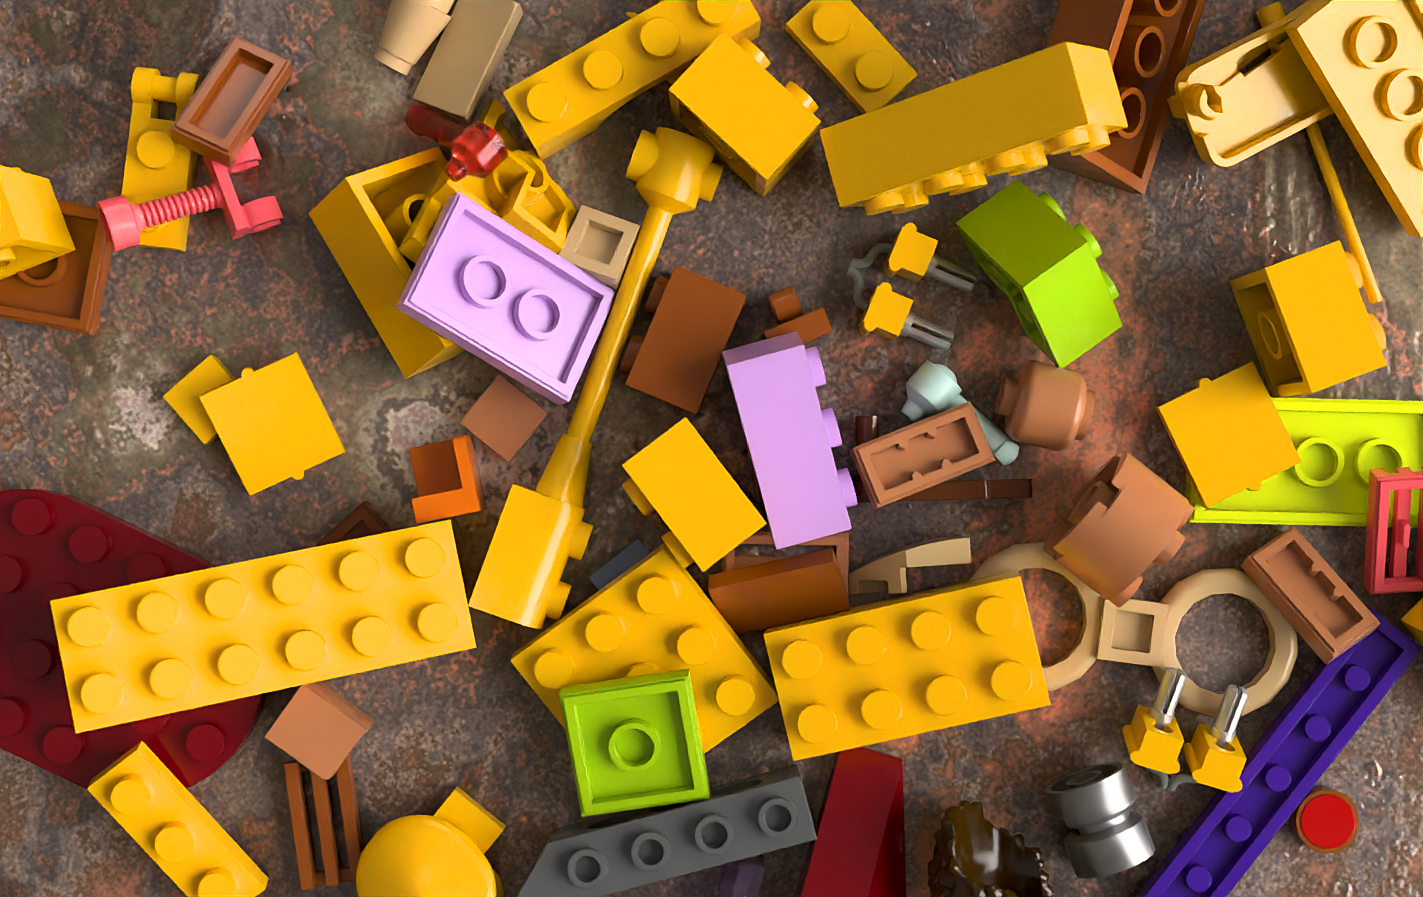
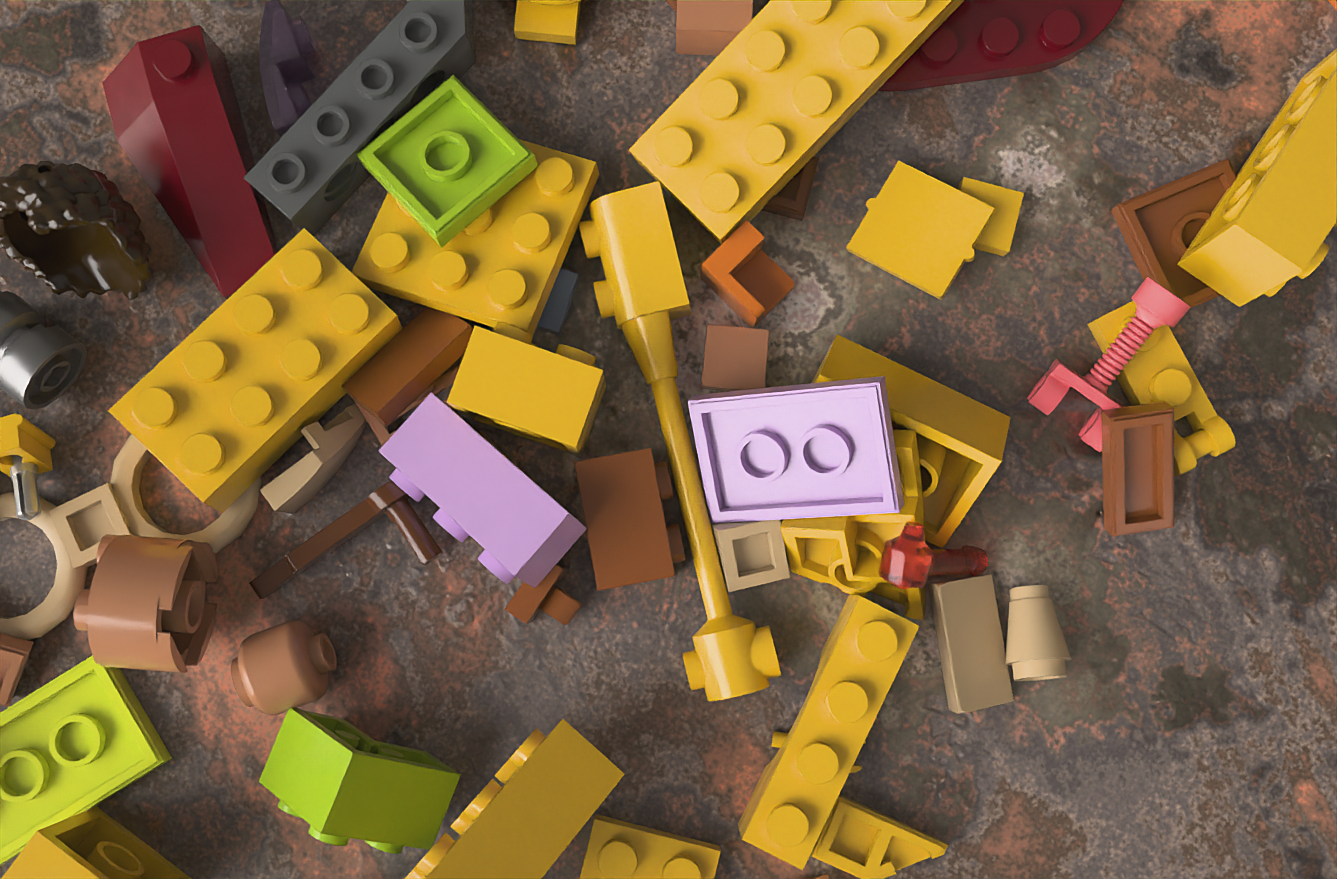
camera: 145 degrees right, 5 degrees down
yellow brick [668,31,821,198] -> none
piece [846,223,978,351] -> none
nougat plate [849,401,995,510] -> none
light aqua piece [901,360,1019,466] -> none
yellow piece [1155,361,1302,508] -> none

